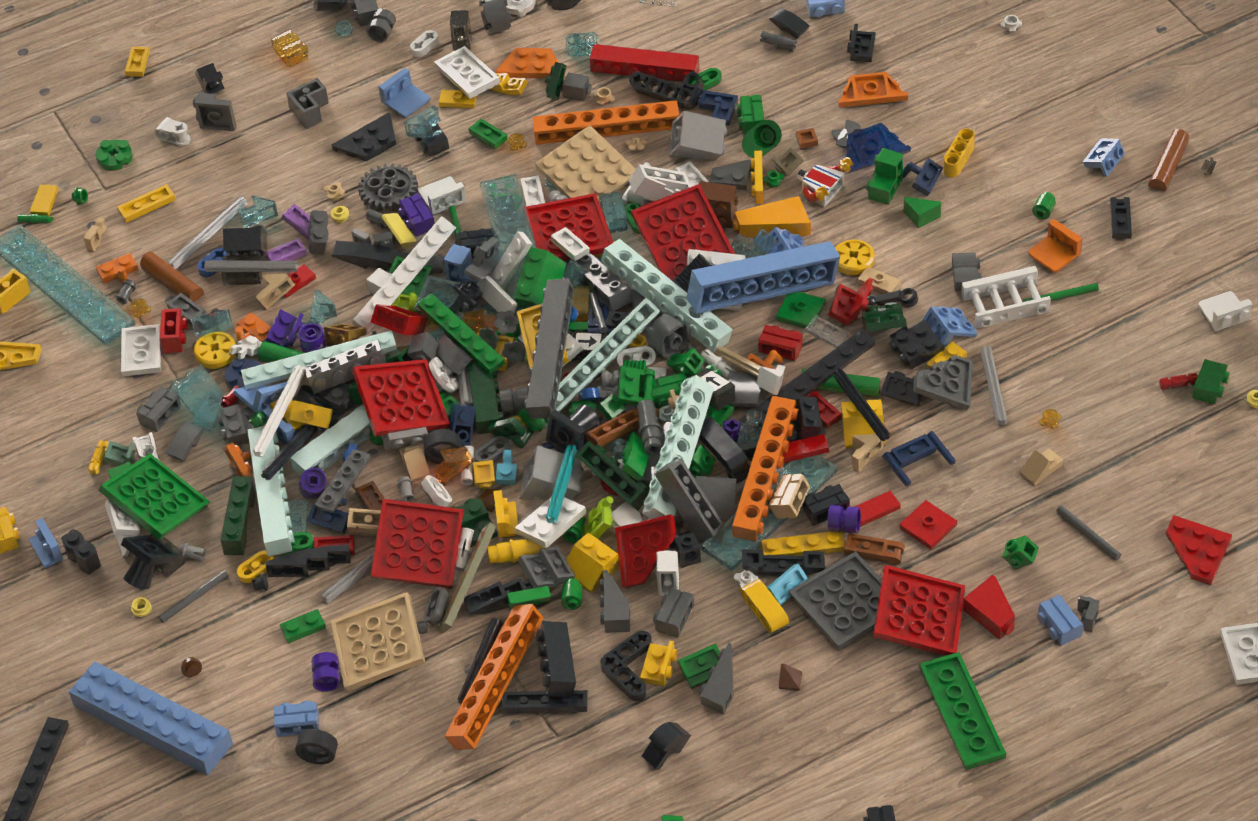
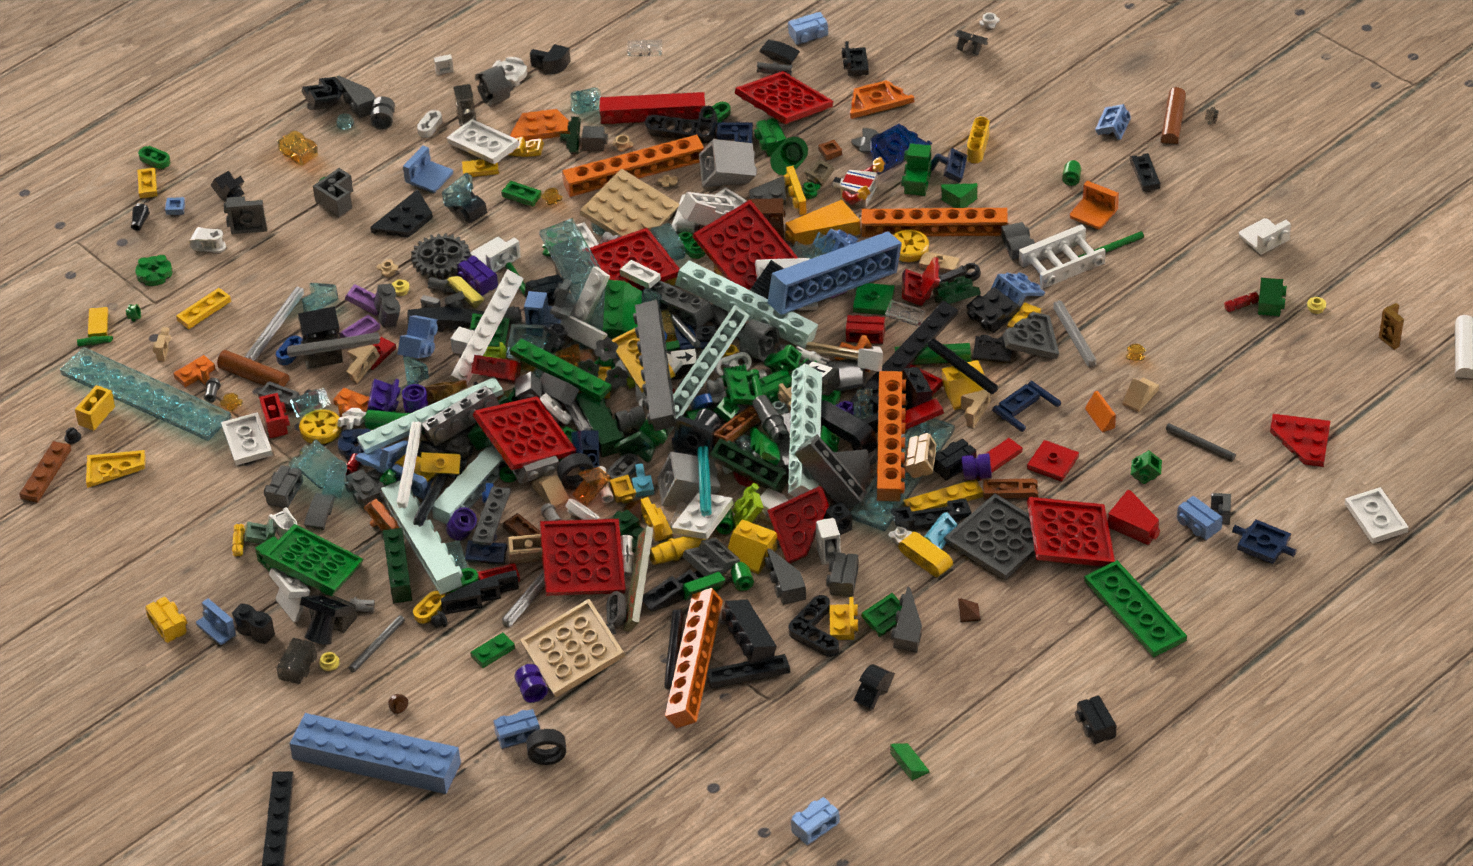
camera: 15 degrees left, 5 degrees down
none -> black cone [131,203,150,231]
none -> green plate [138,146,171,169]
none -> medium blue plate [165,197,186,215]
none -> clear smoke brick [276,637,318,684]
none -> medium blue brick [397,315,438,358]
none -> red plate [734,71,833,124]
none -> orange brick [861,208,1008,237]
none -> dark grey plate [954,30,988,55]
none -> orange slope [1085,391,1116,432]
none -> dark blue plate [1232,519,1297,564]

